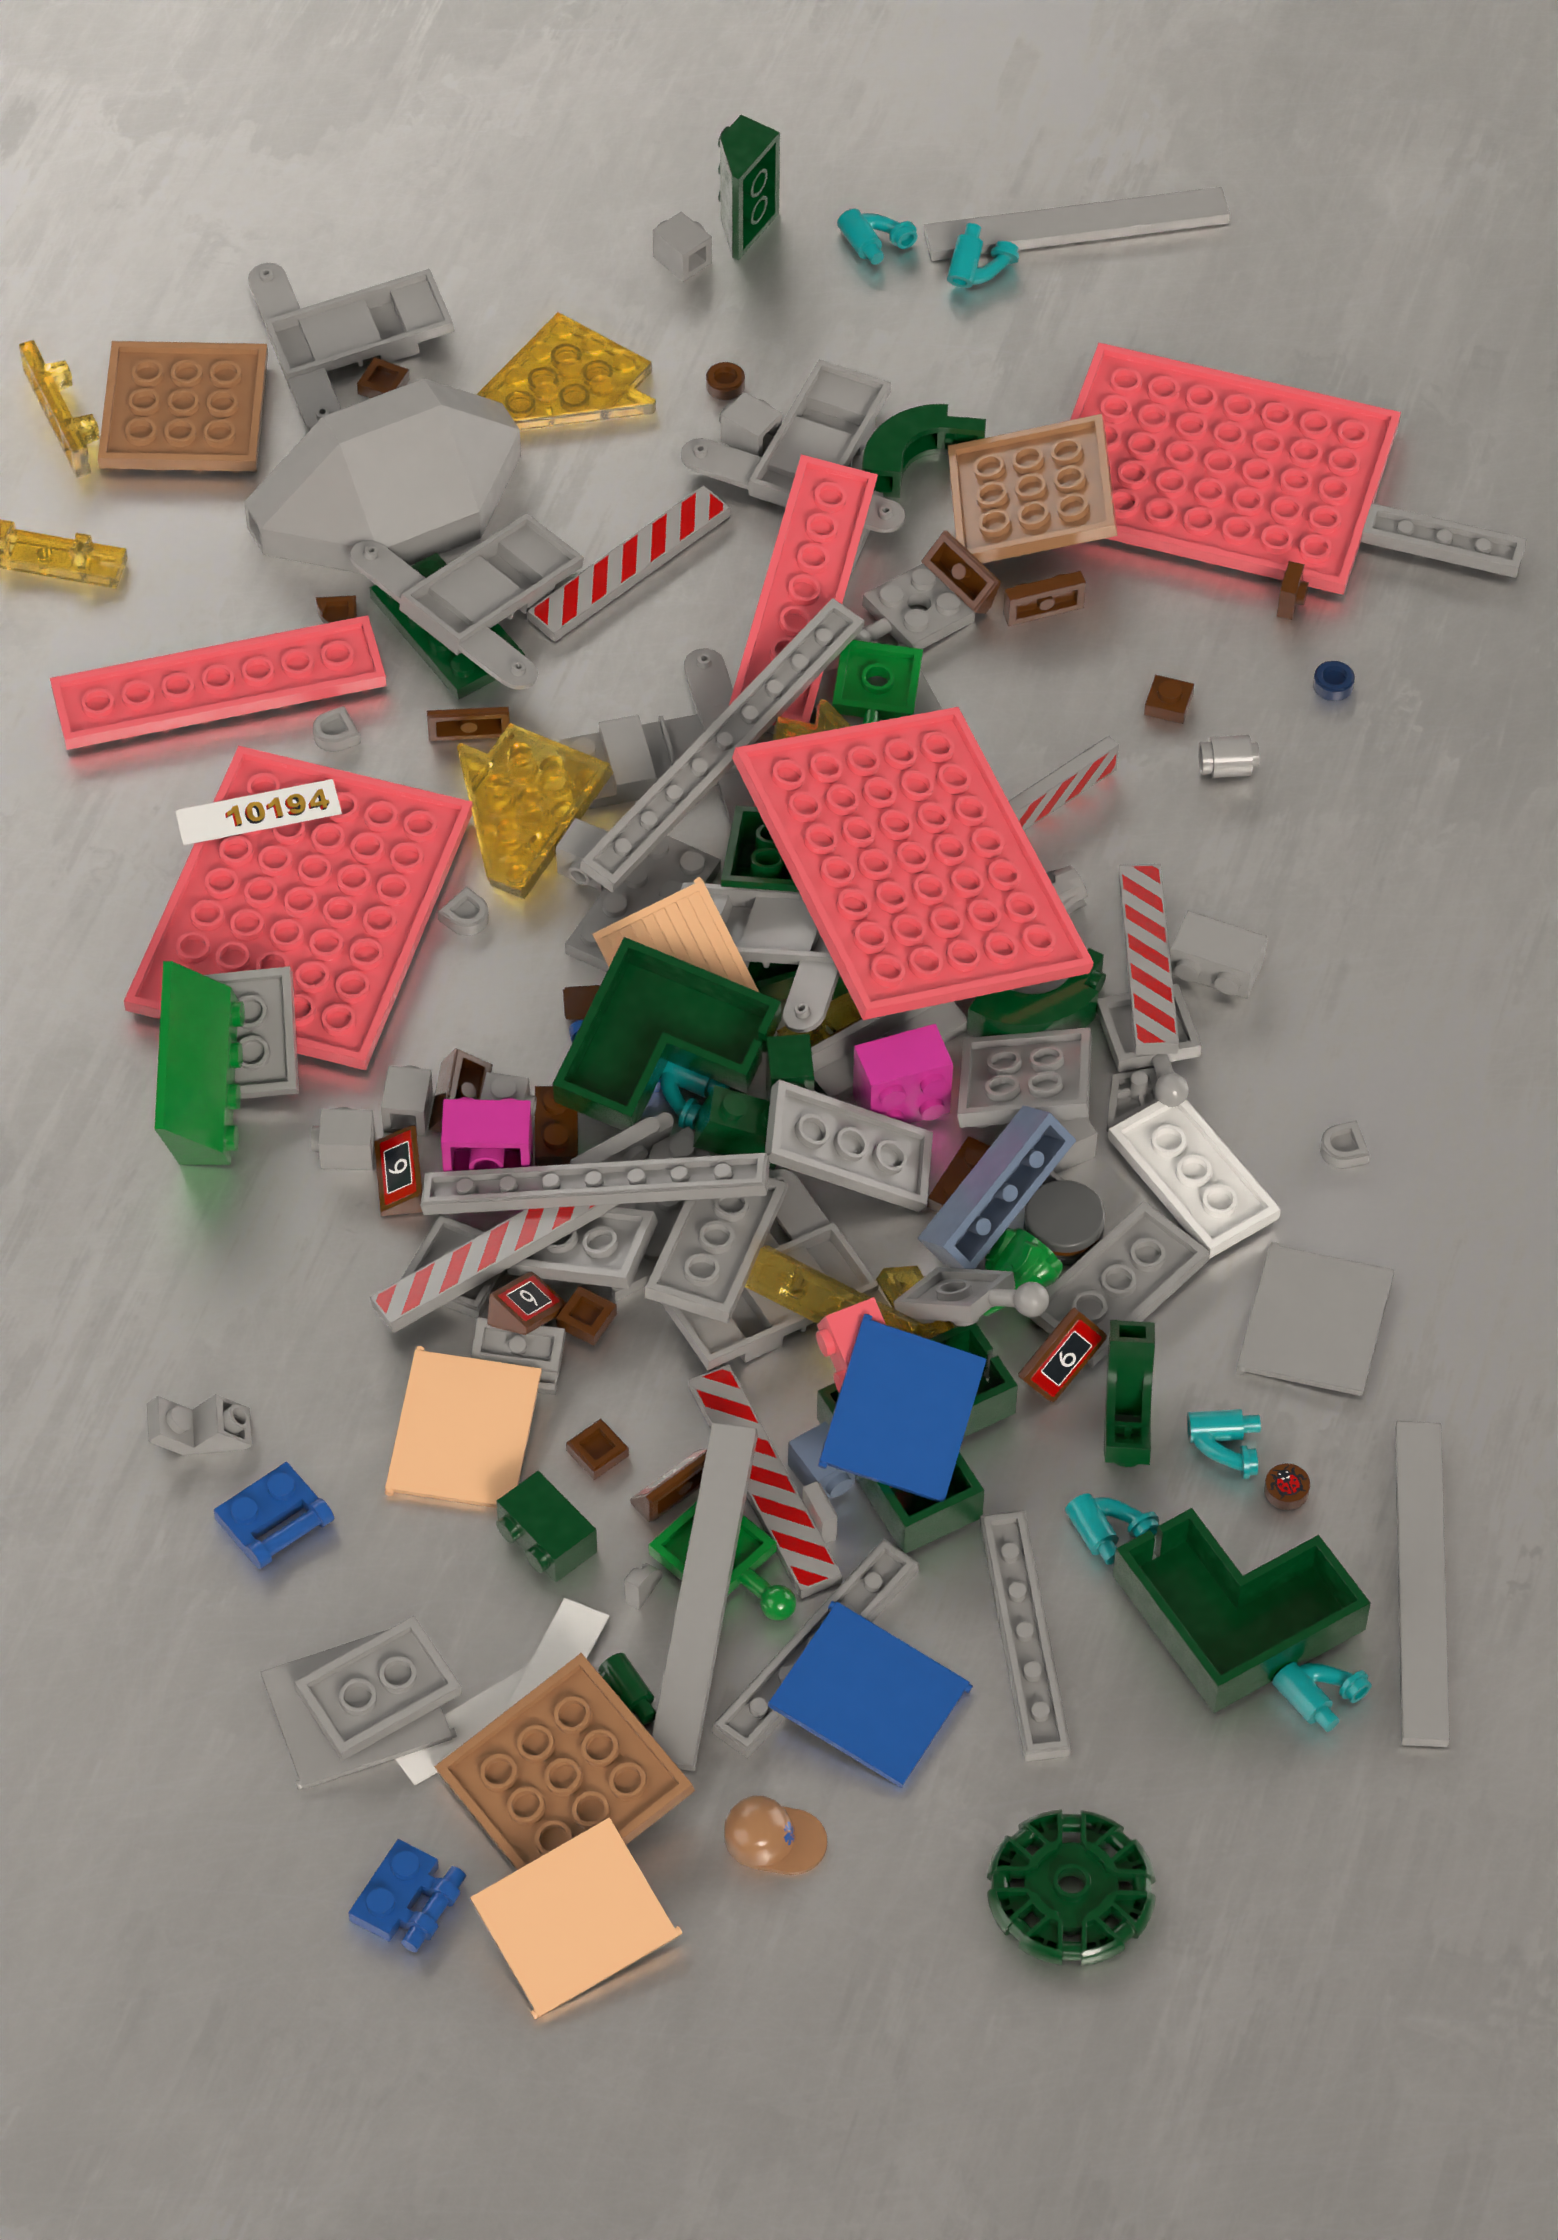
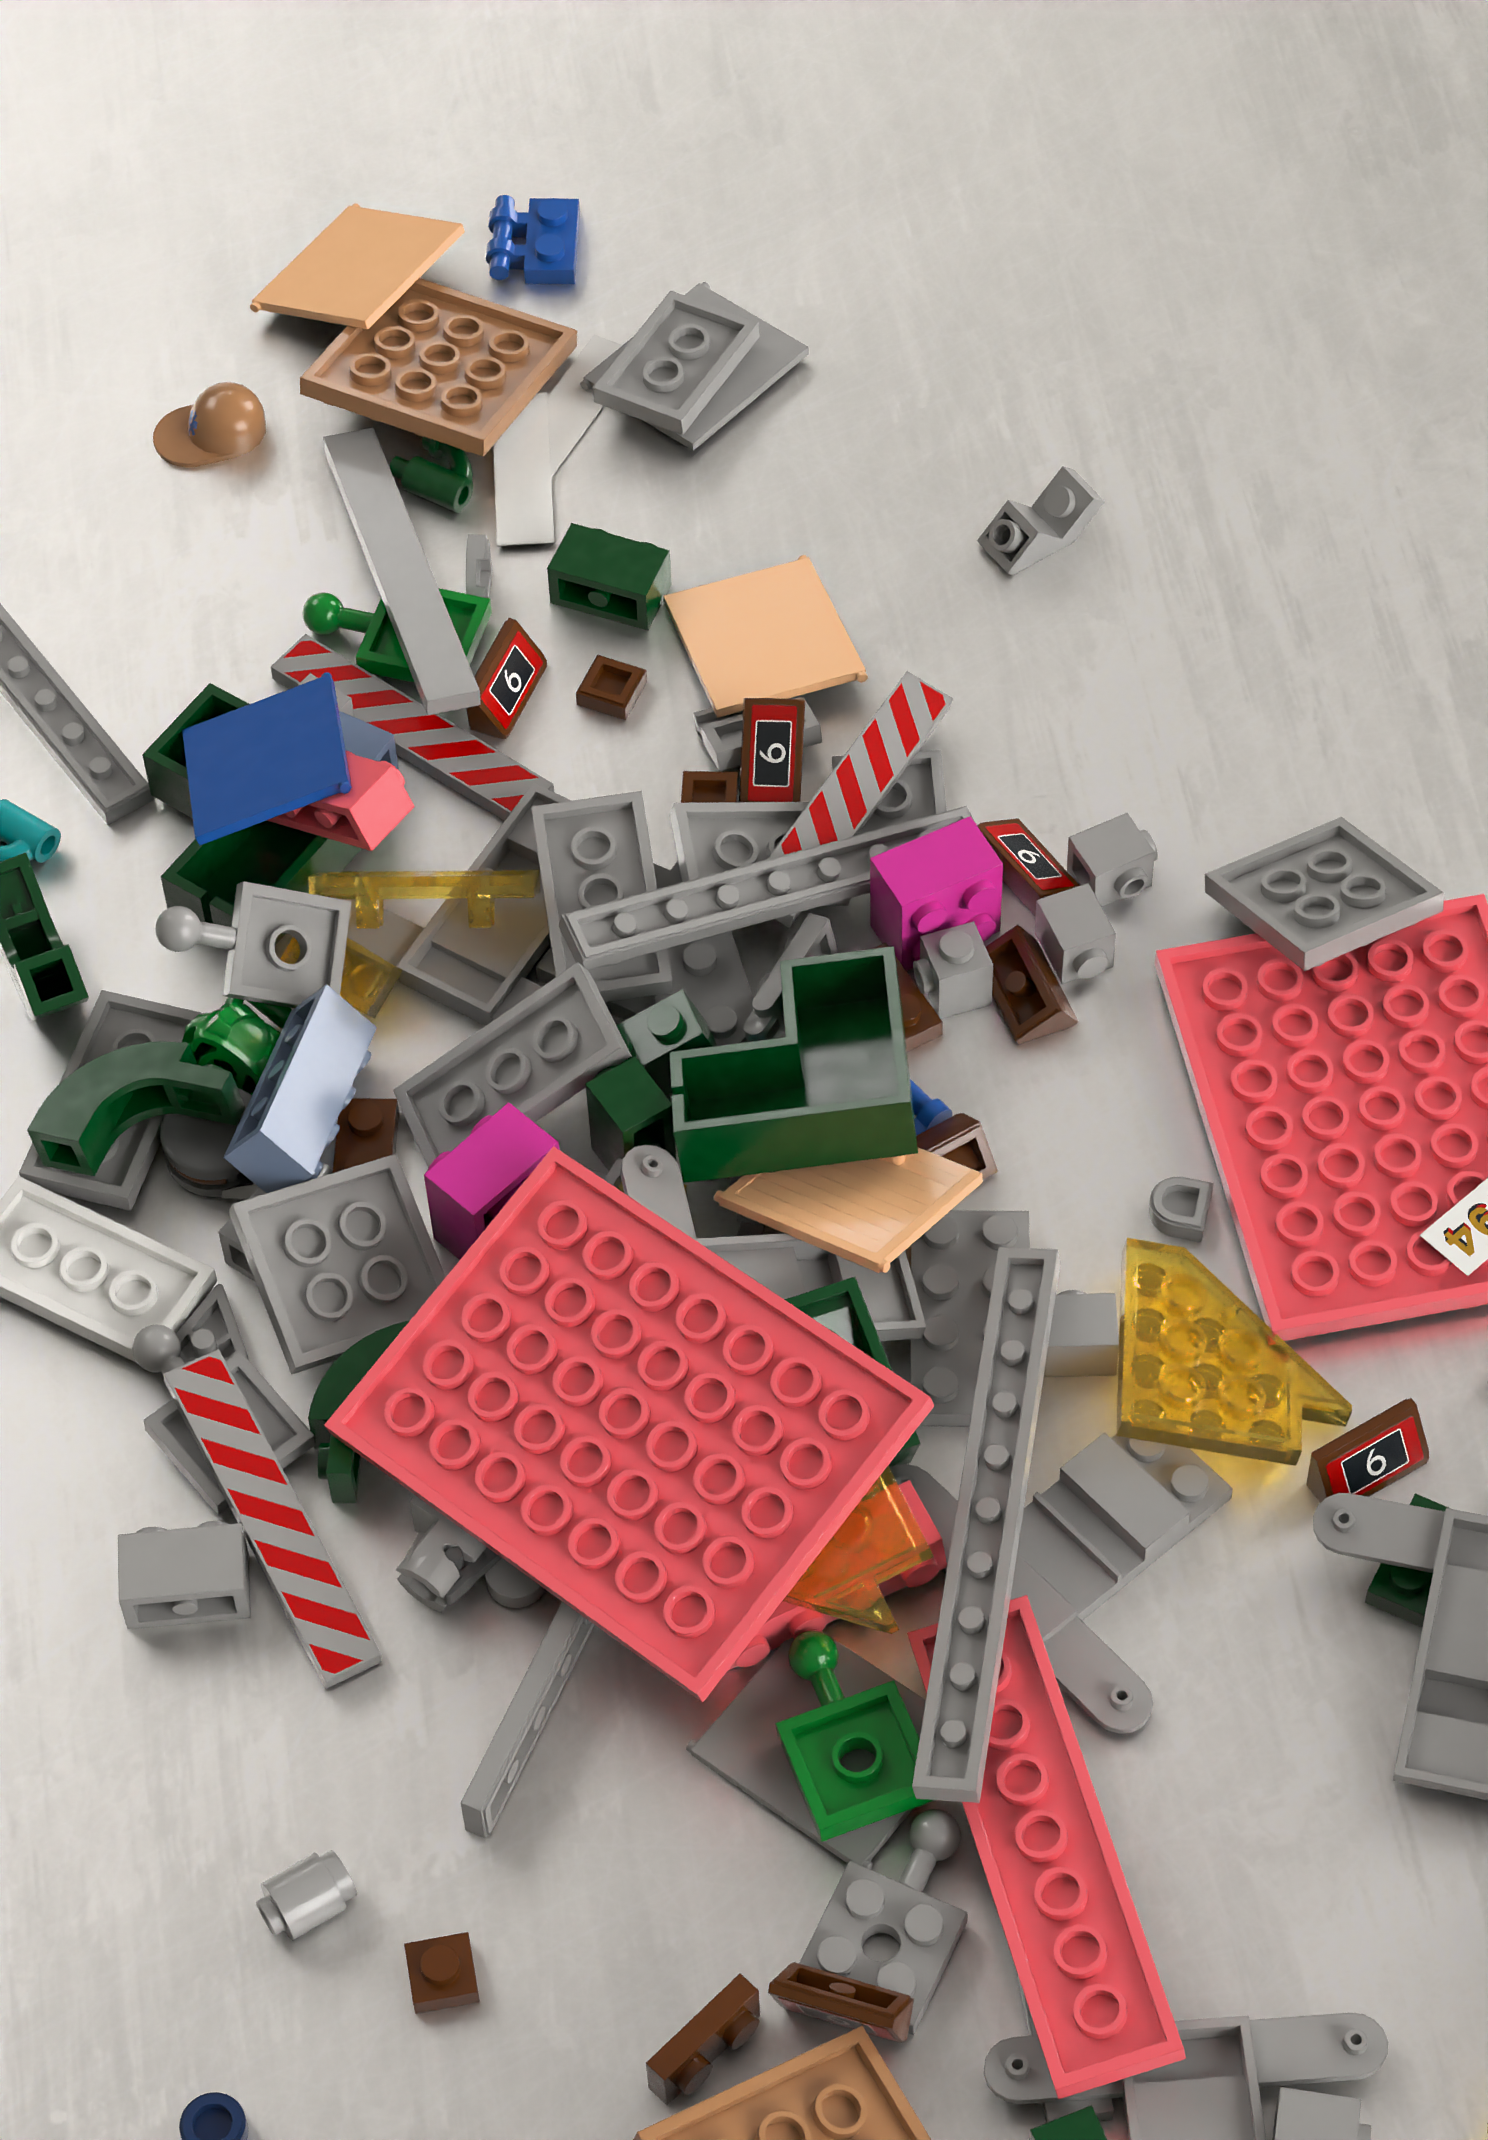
camera: 155 degrees right, 0 degrees up
green slope [155,961,245,1165] -> none
blue plate [213,1462,335,1569] -> none
light grey tile [527,485,730,642] -> none
light grey tile [712,1538,919,1759] -> none
blue piece [768,1601,973,1788] -> none
slope [1018,1307,1107,1403] -> none
none -> dark green arch [27,1041,245,1176]

